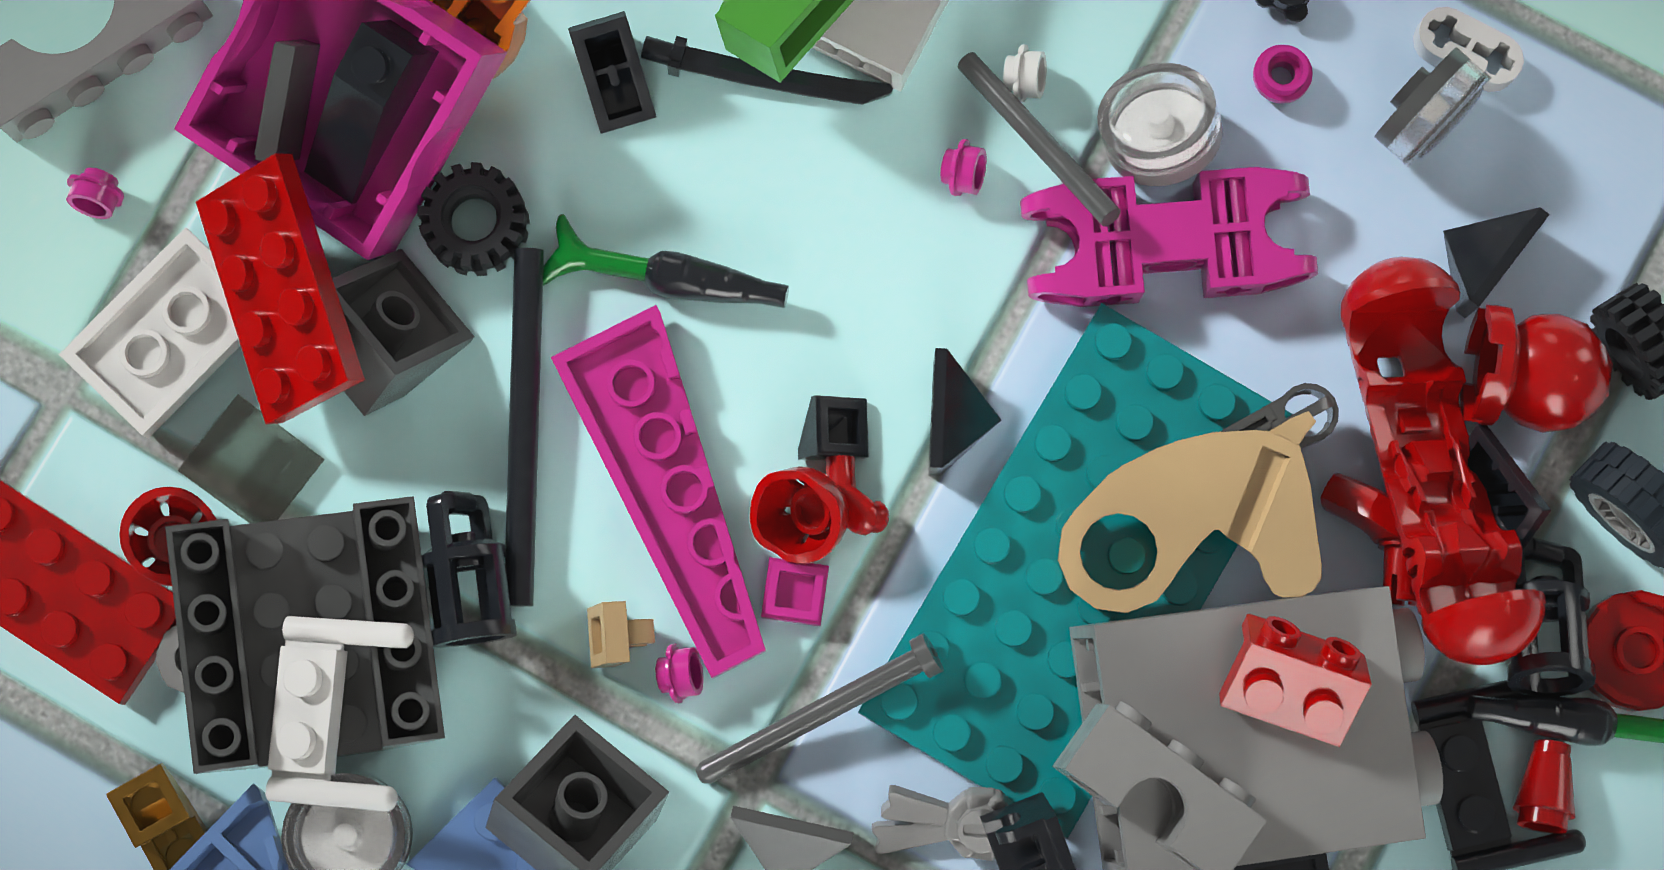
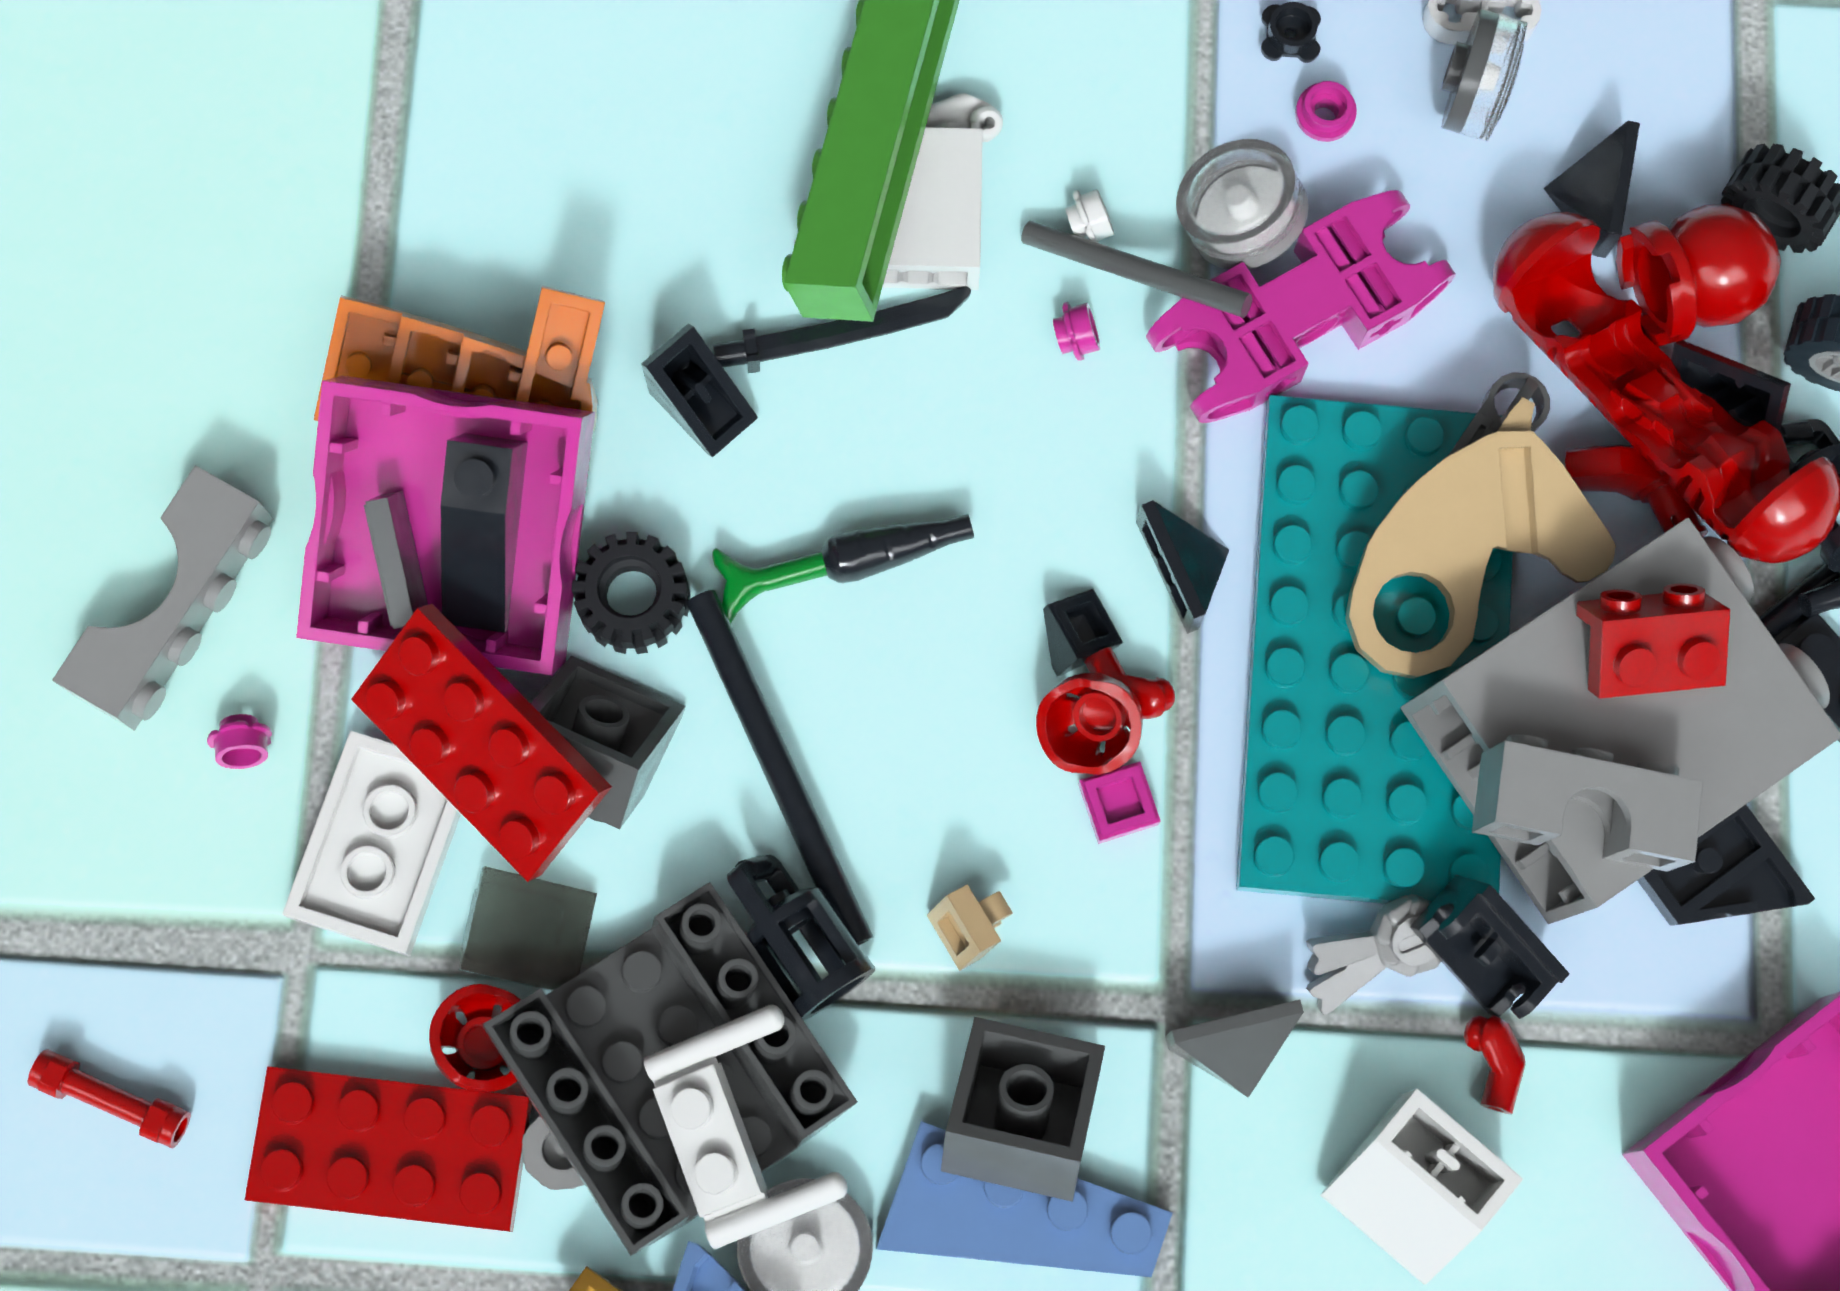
camera: 30 degrees left, 5 degrees down
dark pink wing [551,305,766,679] -> none
dark pink plate [655,643,704,704] -> none
dark grey bar [696,633,944,784] -> none

